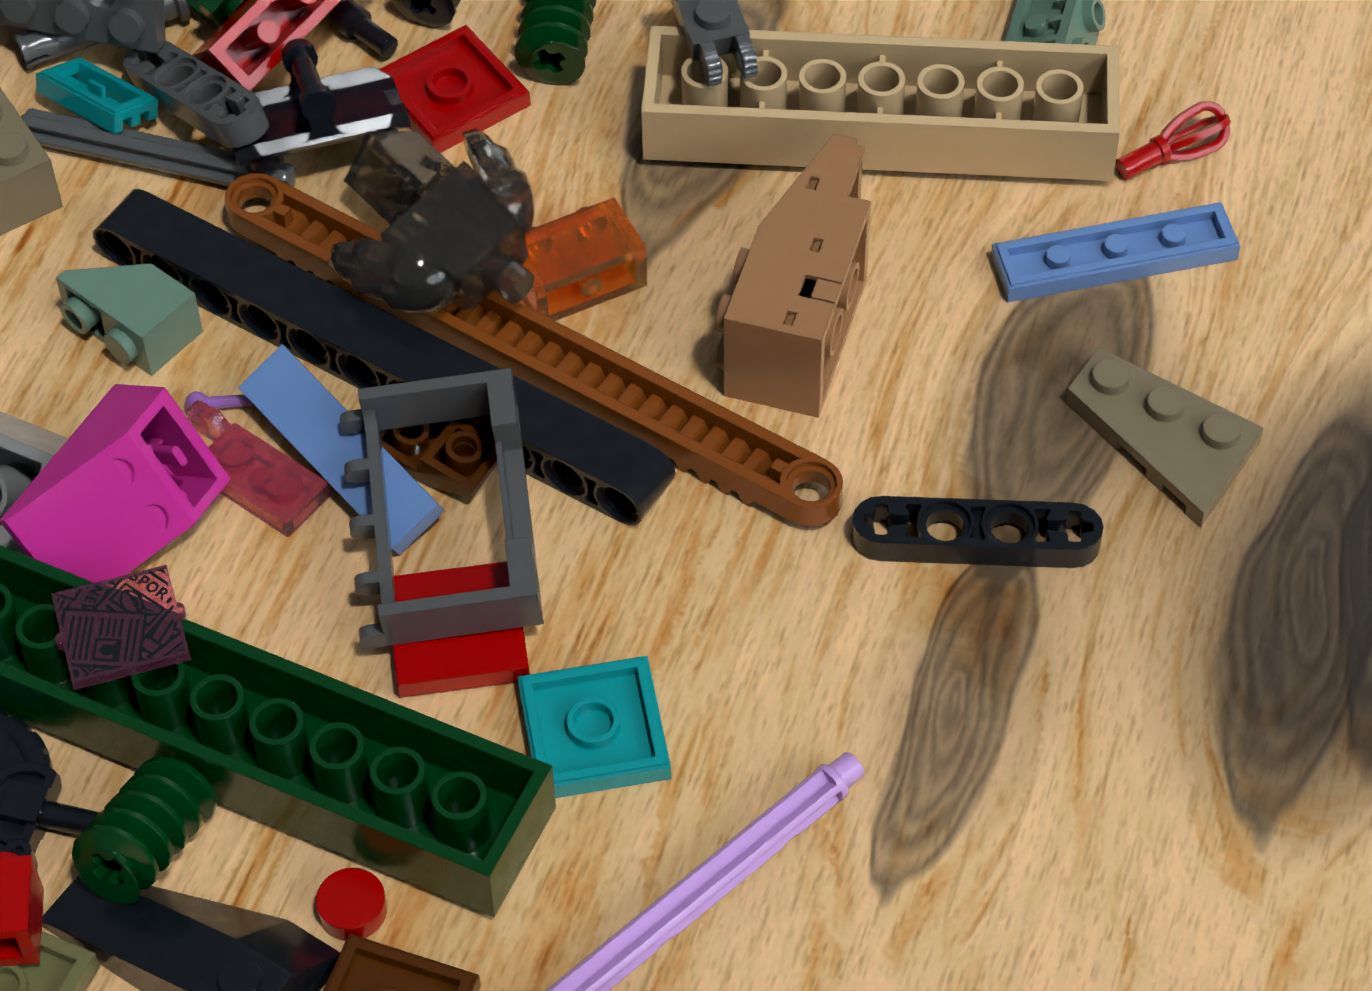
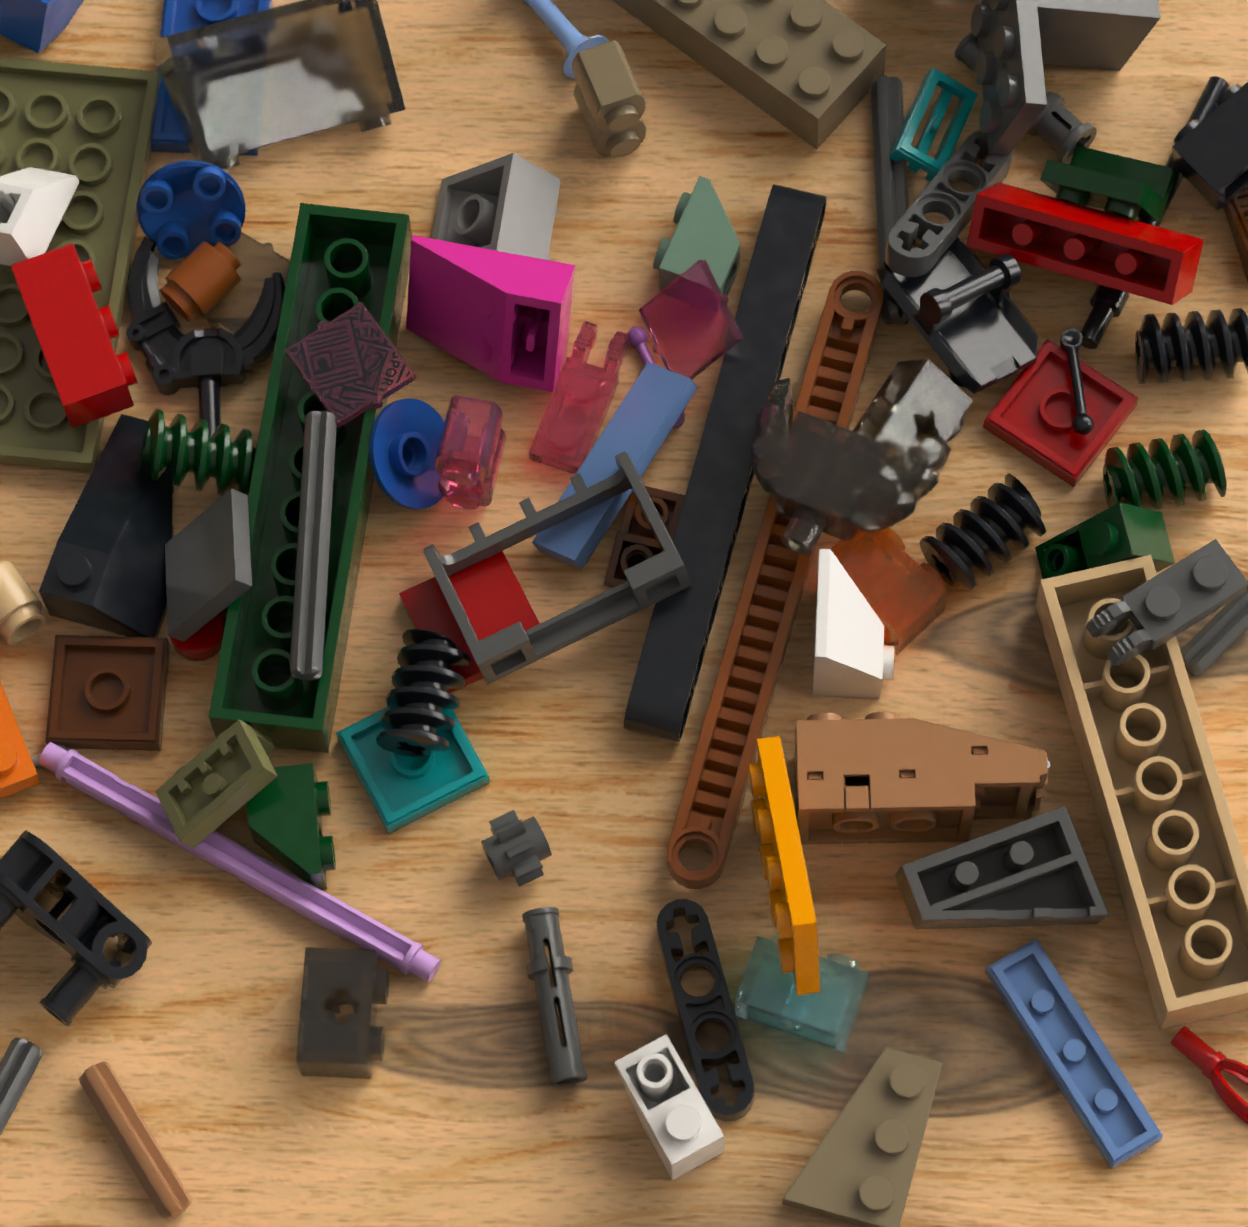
camera: 75 degrees right, 15 degrees up
none -> olive bracket [155,719,278,848]
none -> dark grey tile [165,488,252,642]
none -> dark green slope [247,763,336,890]
none -> dark grey axle [290,411,337,680]
none -> clear smoke brick [296,947,389,1079]
none -> blue dish [369,398,455,510]
none -> black piece [376,628,471,757]
none -> clear pink brick [434,395,507,510]
none -> dark grey gear [481,810,552,887]
none -> dark grey pin [522,907,587,1086]
none -> white slope [614,1034,724,1181]
none -> clear pink piece [639,260,743,379]
none -> clear light blue brick [735,935,869,1053]
none -> light orange plate [748,736,821,996]
none -> white slope [812,549,894,699]
none -> dark grey wedge [895,806,1108,929]
none -> black piece [920,473,1046,590]
none -> dark green slope [1035,503,1175,579]
none -> black hinge [1060,328,1094,435]

